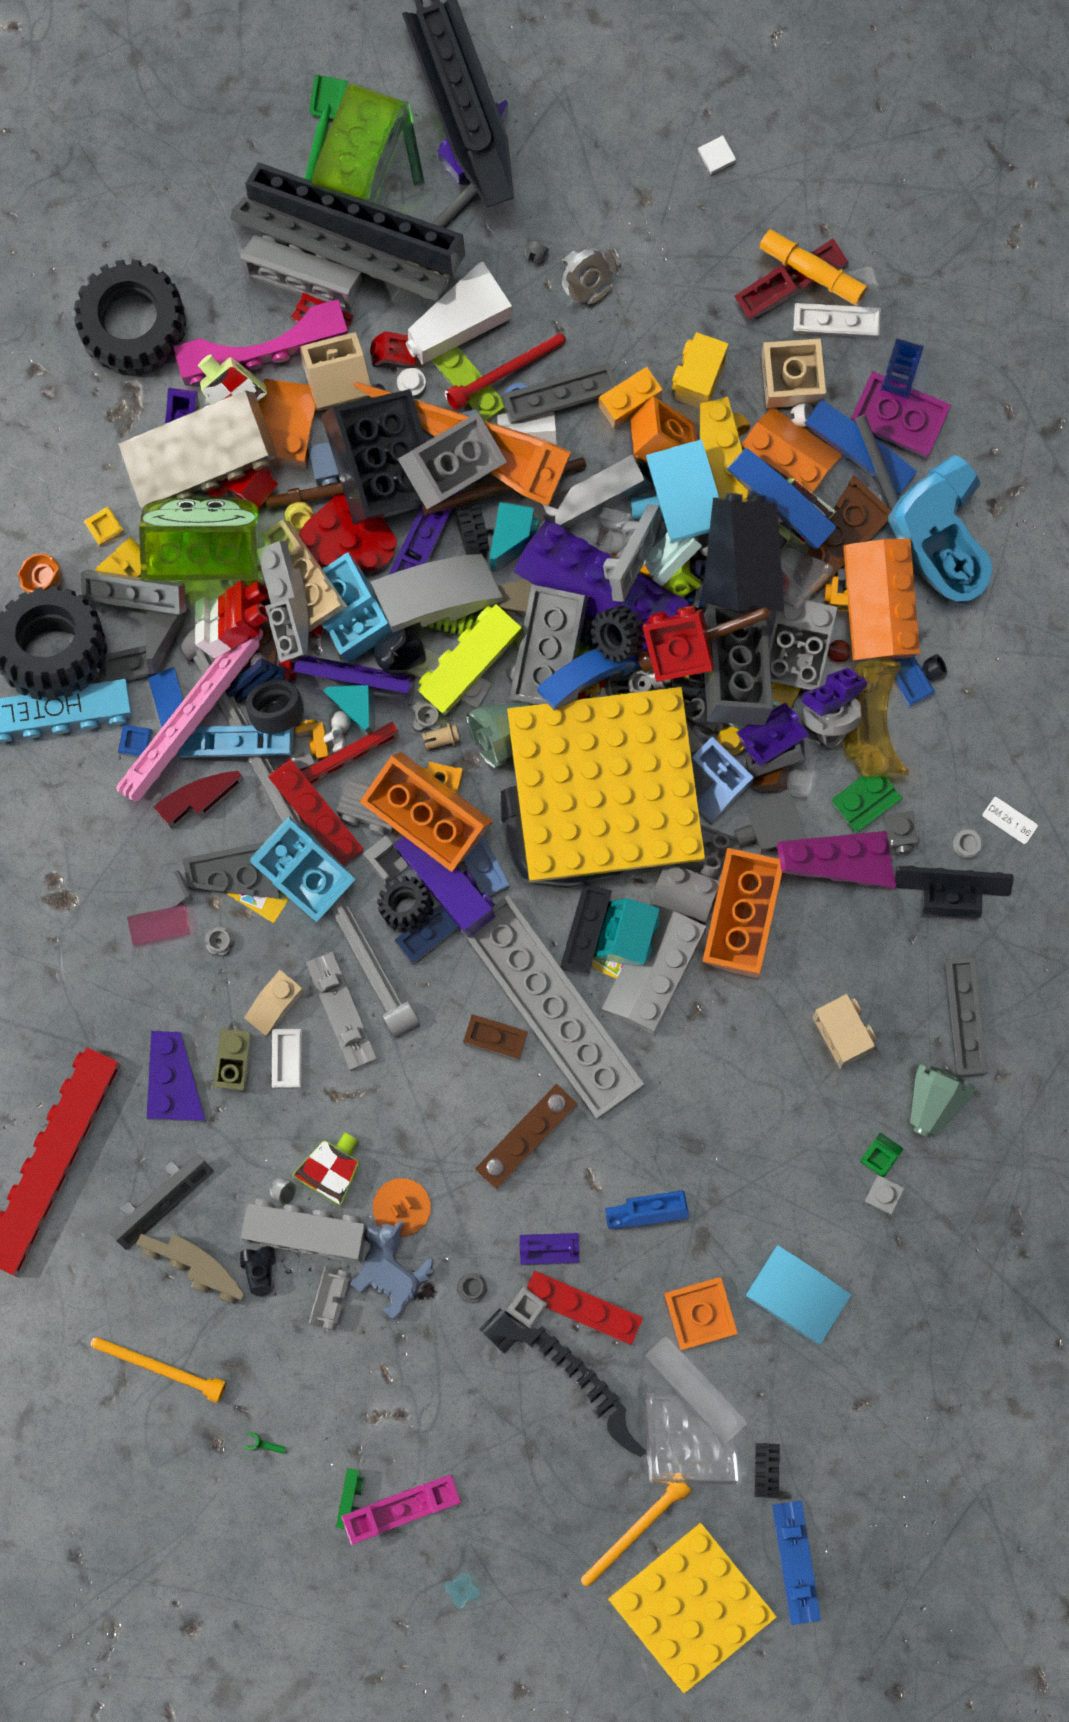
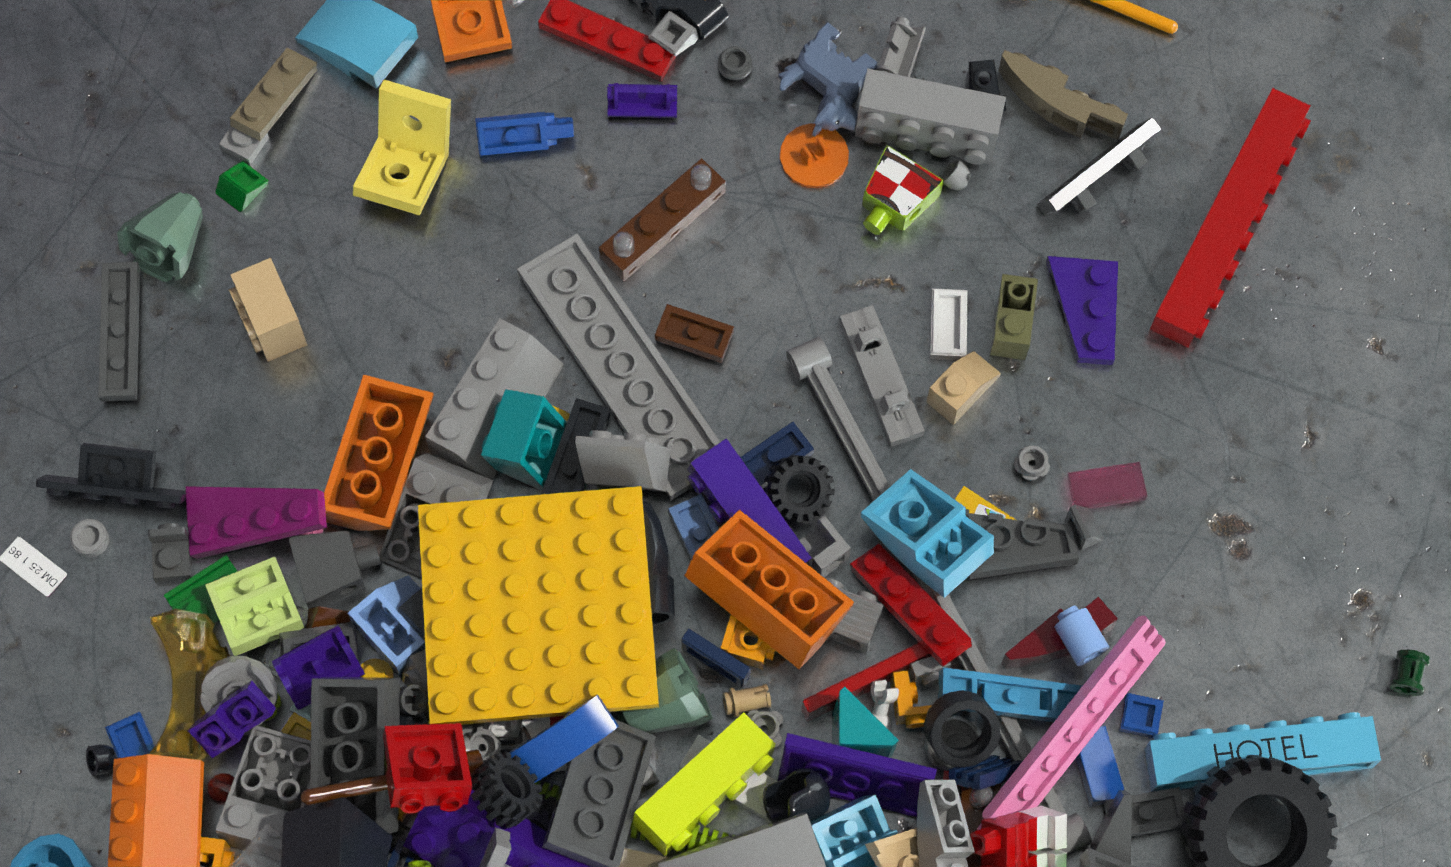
camera: 175 degrees right, 10 degrees down
none -> yellowish green slope [205,557,304,656]
none -> dark tan plate [230,48,317,141]
none -> light yellow bracket [353,80,451,216]
none -> light grey slope [575,430,671,492]
none -> dark blue tile [681,628,751,688]
none -> light blue brick [1054,605,1110,666]

